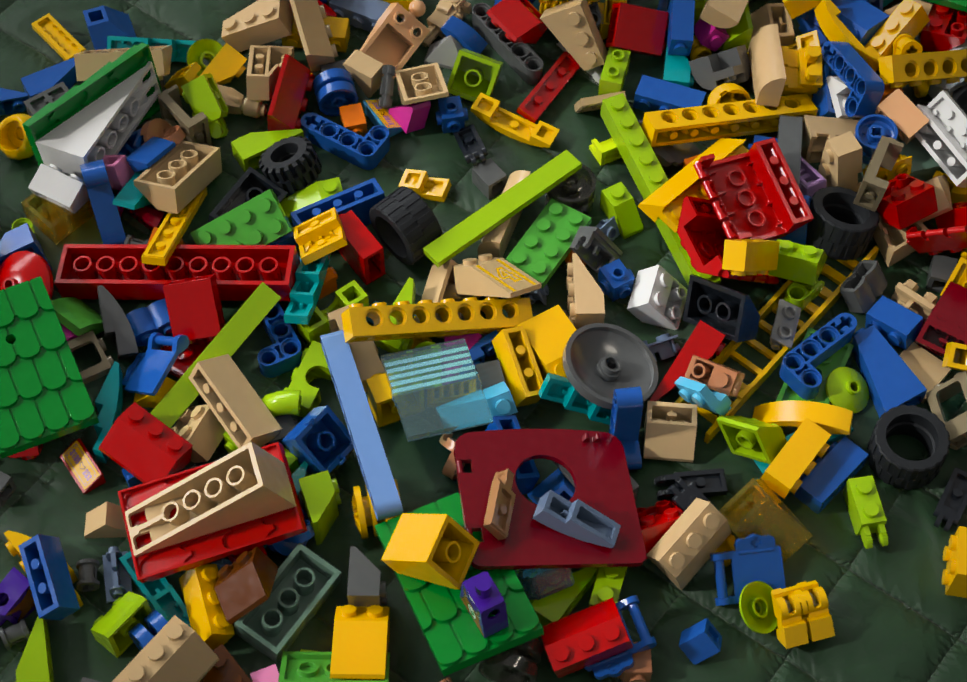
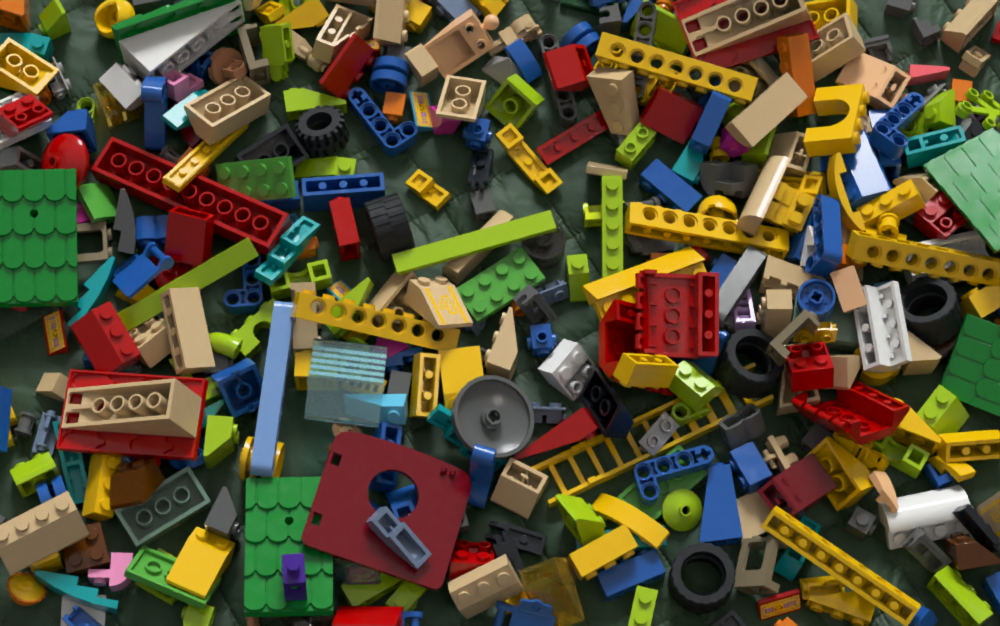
camera: 20 degrees right, 10 degrees up
blue slope [126,137,176,173] -> none
yellow slope [293,207,348,265] -> none
dark grey axle [378,65,396,109] -> none
yellow slope [381,513,480,590] -> none
medium nougat hinge [483,469,516,540] -> none
medium azure slope [674,376,732,416] -> none
nougat slope [685,355,745,397] -> none

